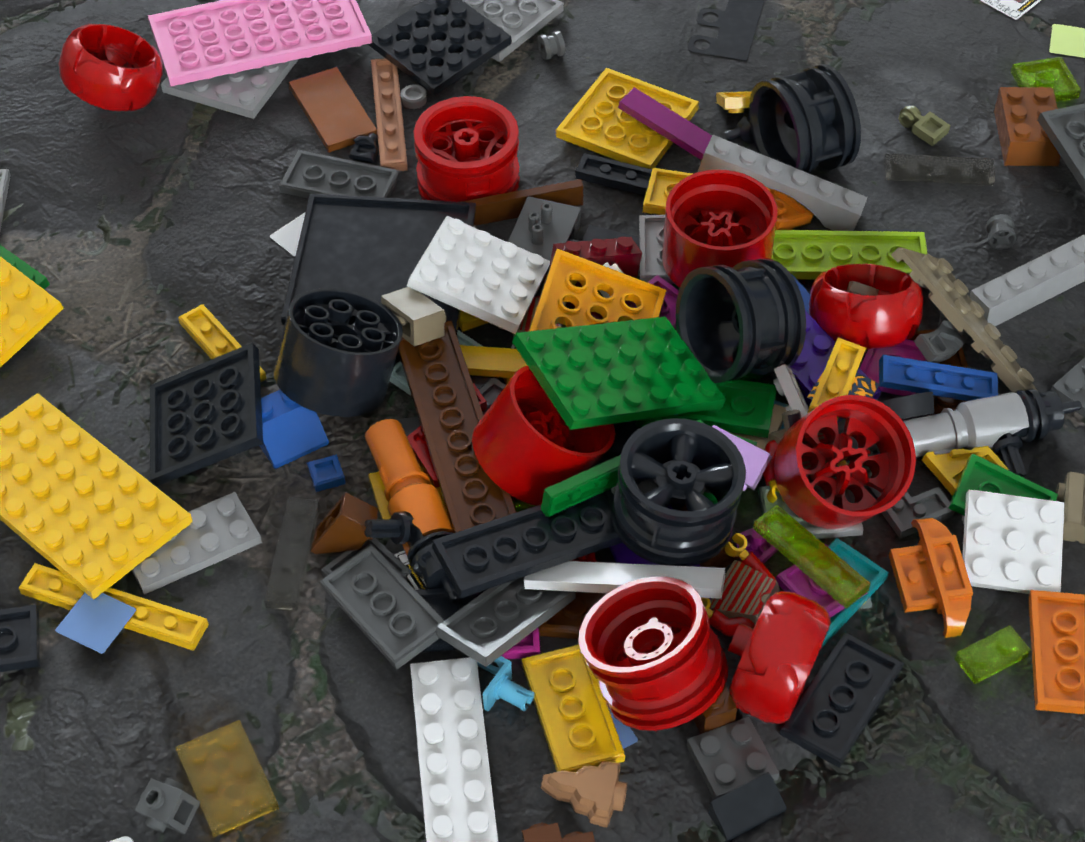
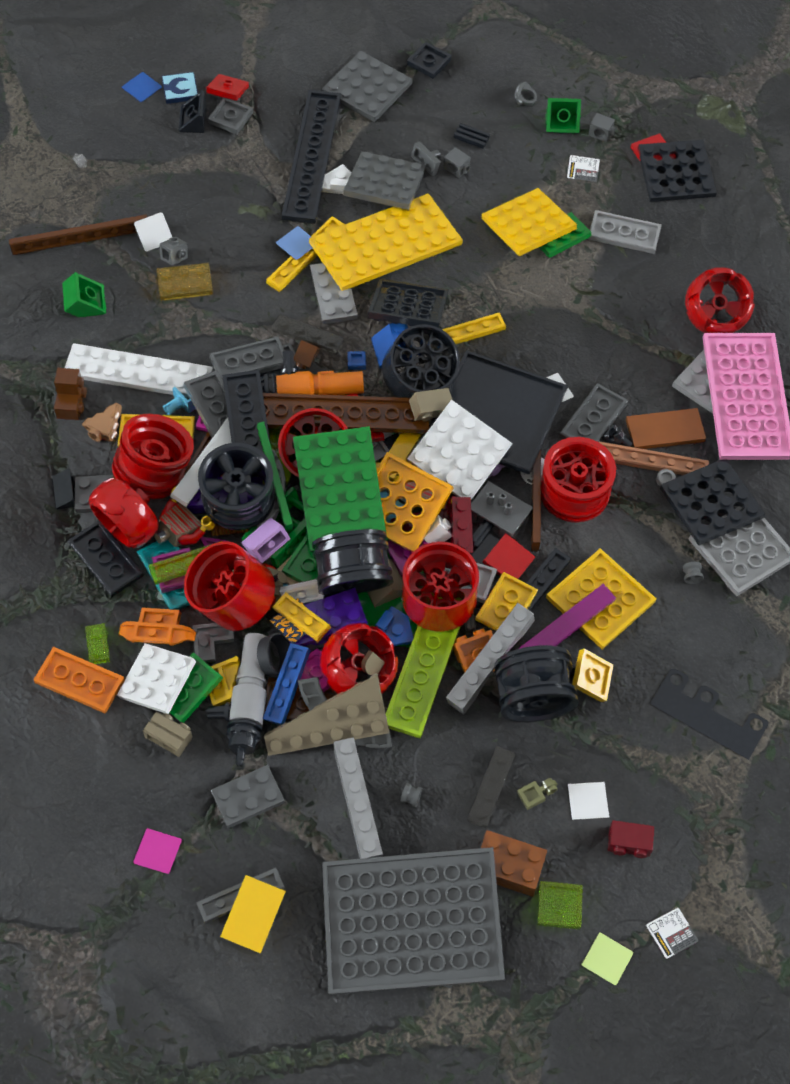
camera: 105 degrees right, 10 degrees up
none -> red tile [483,533,535,579]
none -> white sticker [568,782,609,820]
none -> dark red brick [608,820,654,858]

